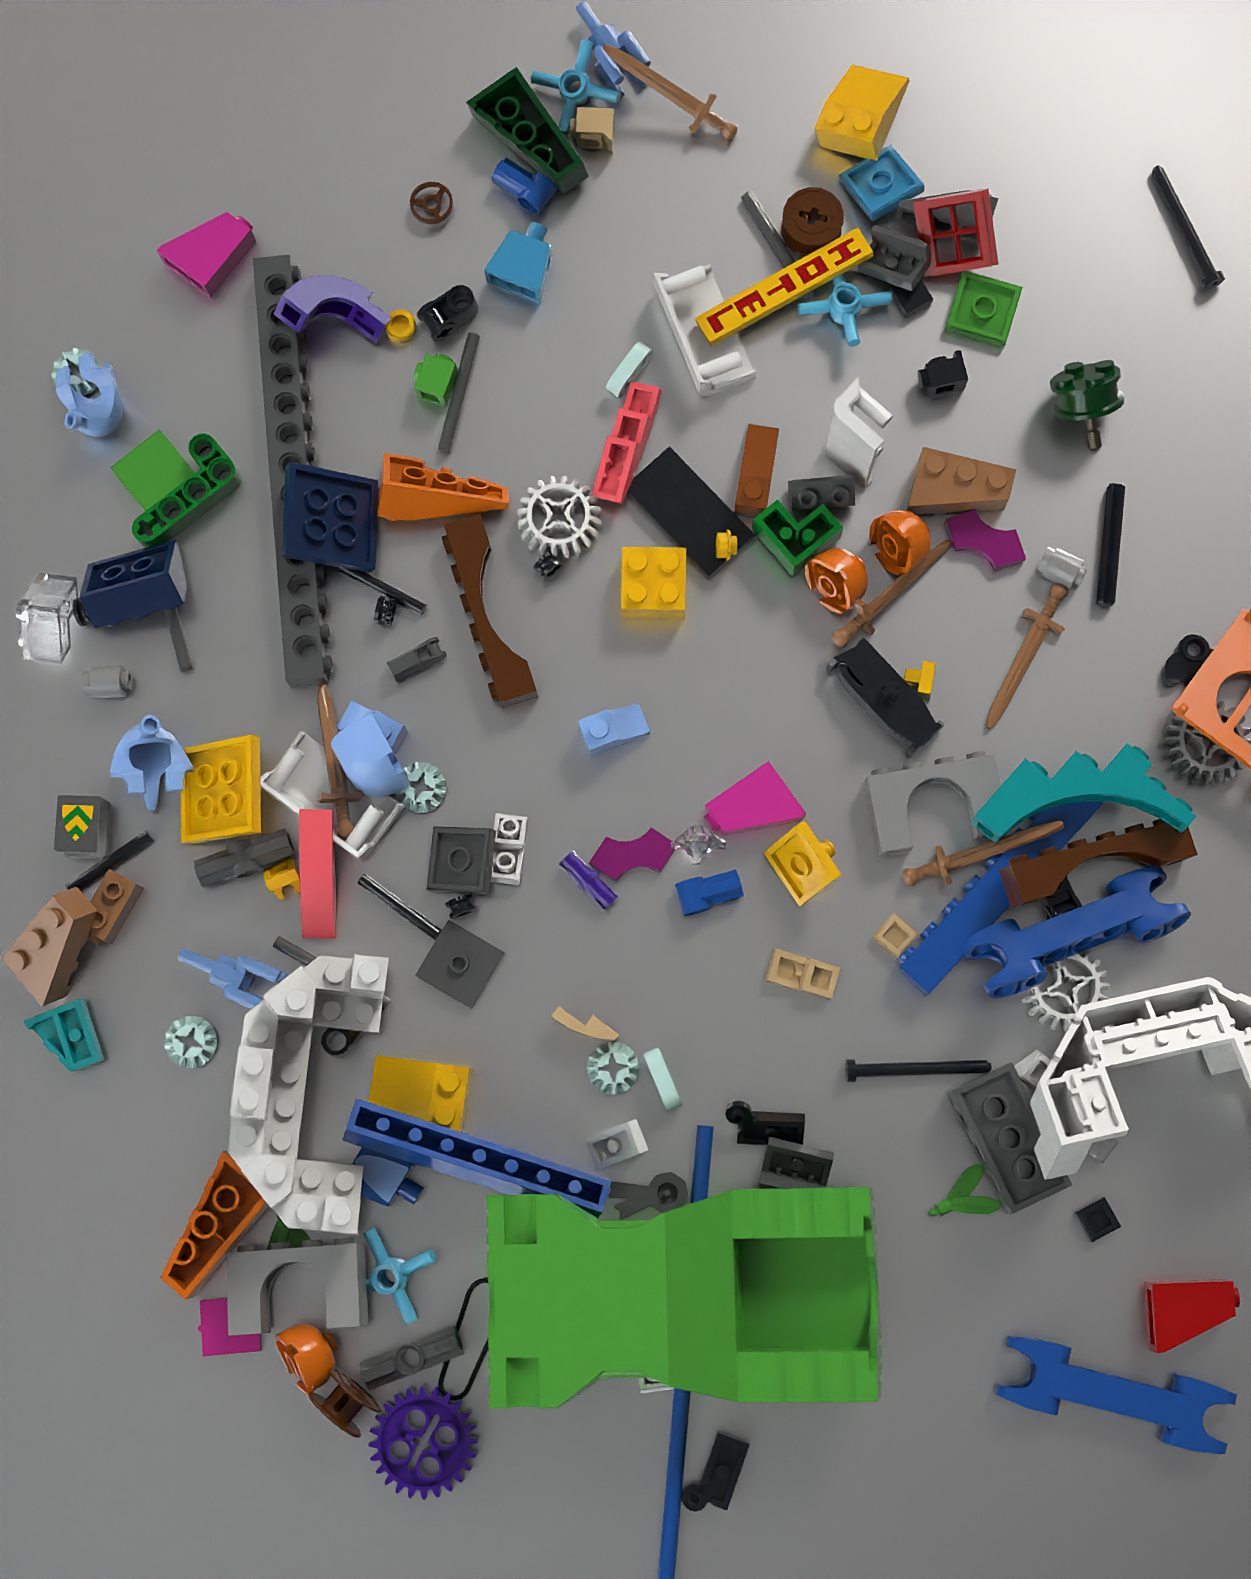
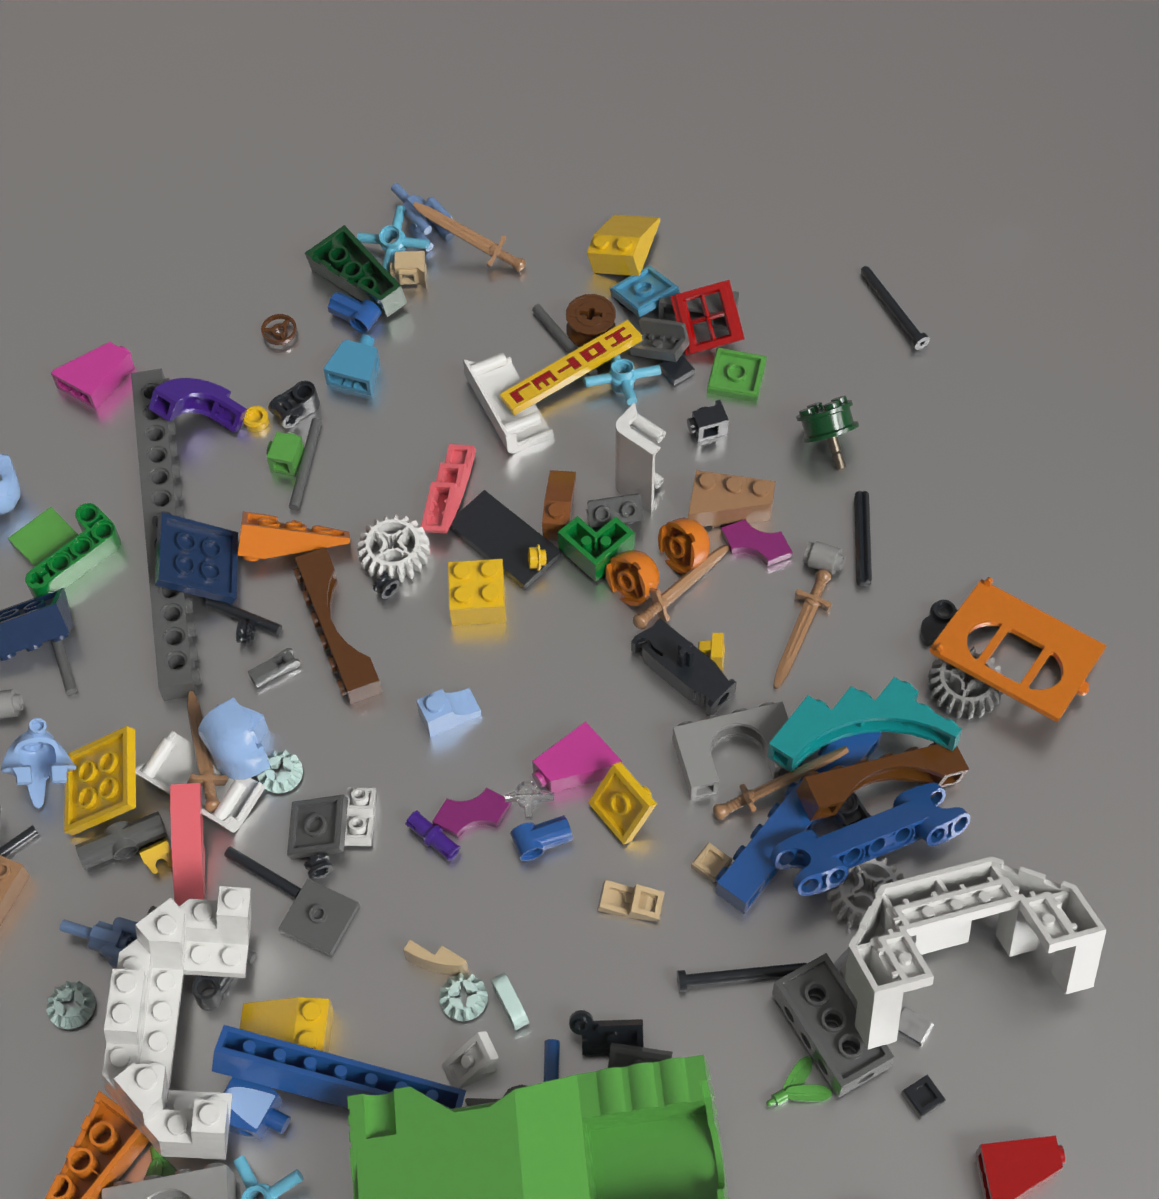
camera: 10 degrees left, 20 degrees down
light aqua beam [606,341,653,398] -> none

